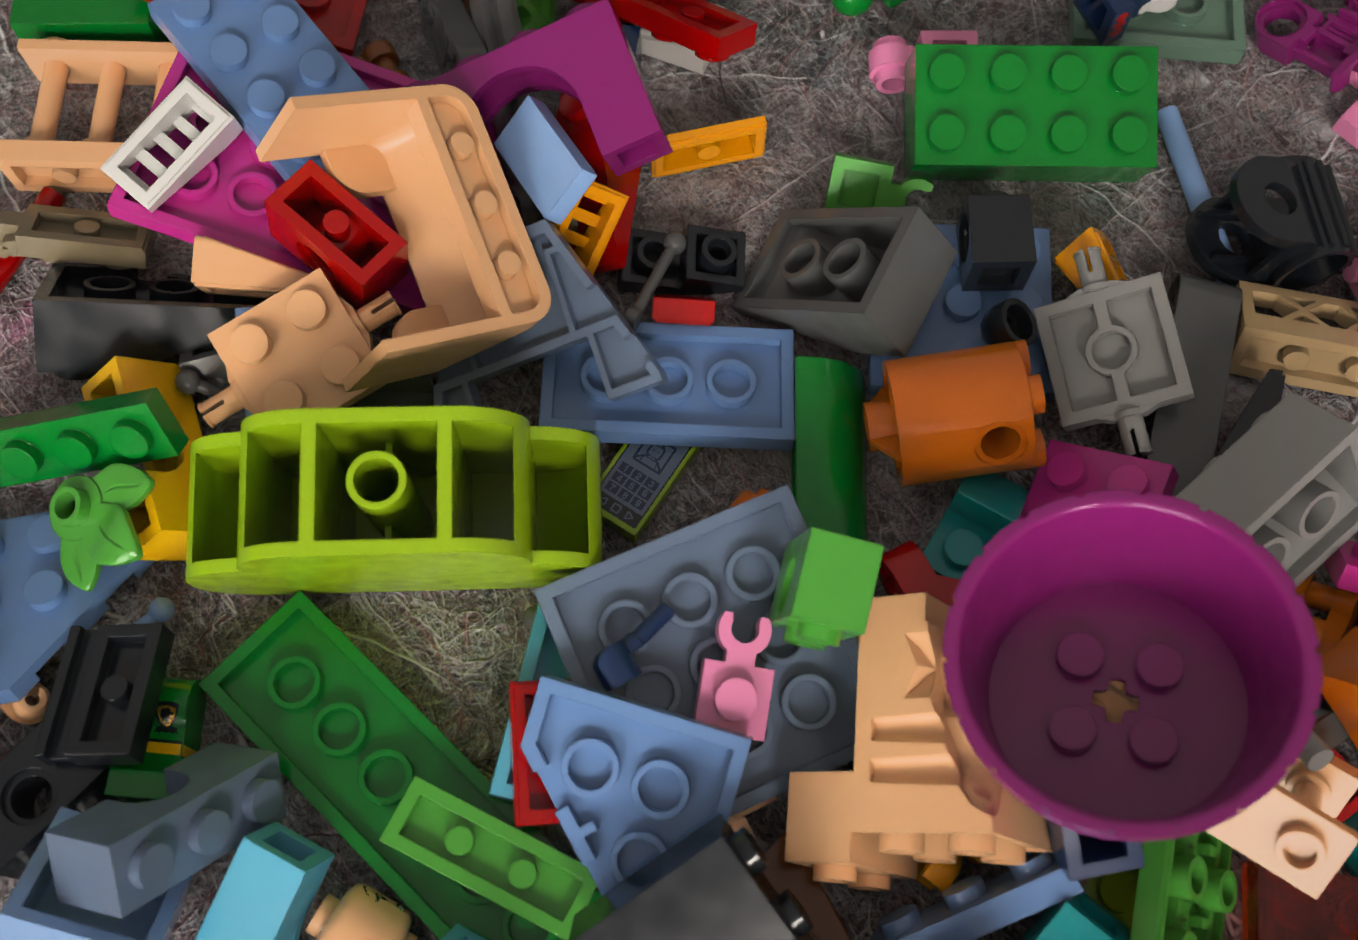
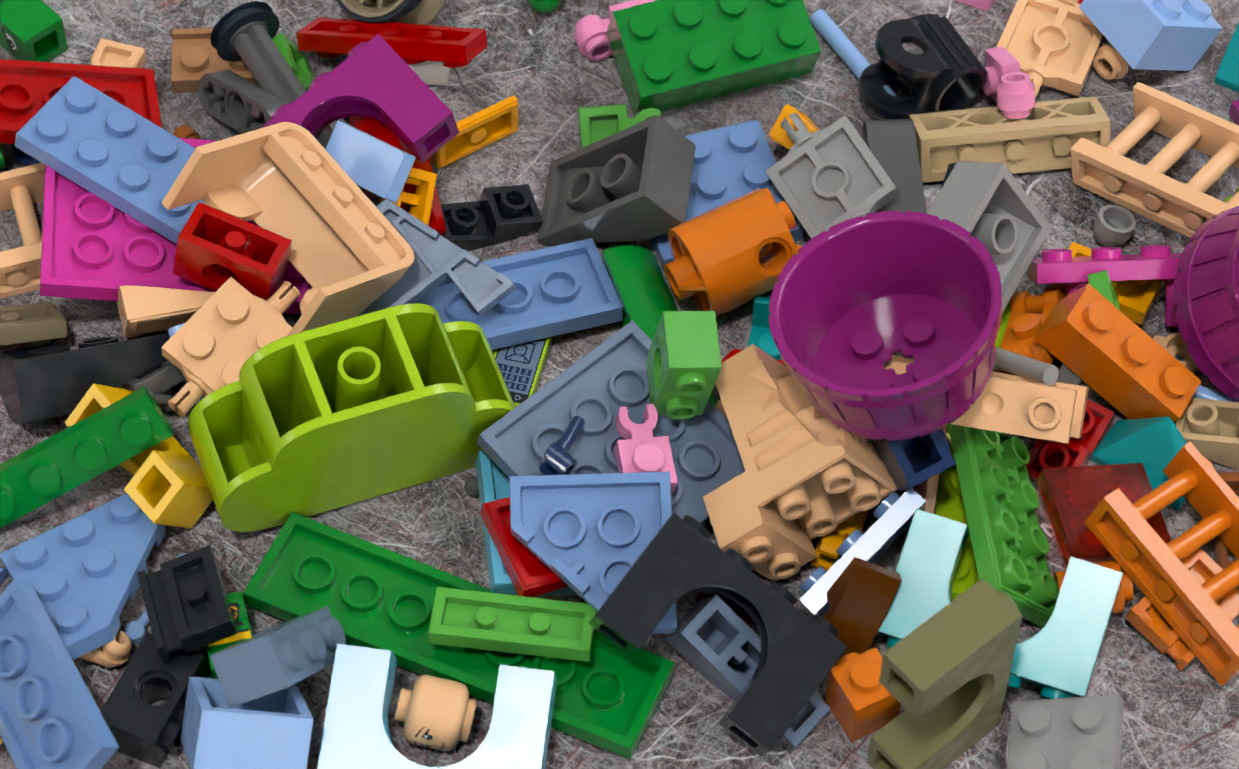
camera: 20 degrees left, 15 degrees down
bright green plate [49,463,155,592] -> none
white slope [100,76,244,213] -> none
dark grey hinge [624,231,687,331] -> none
red tile [652,294,716,326] -> none
black brick [956,190,1037,291] -> none
black hinge [980,298,1037,346] -> none

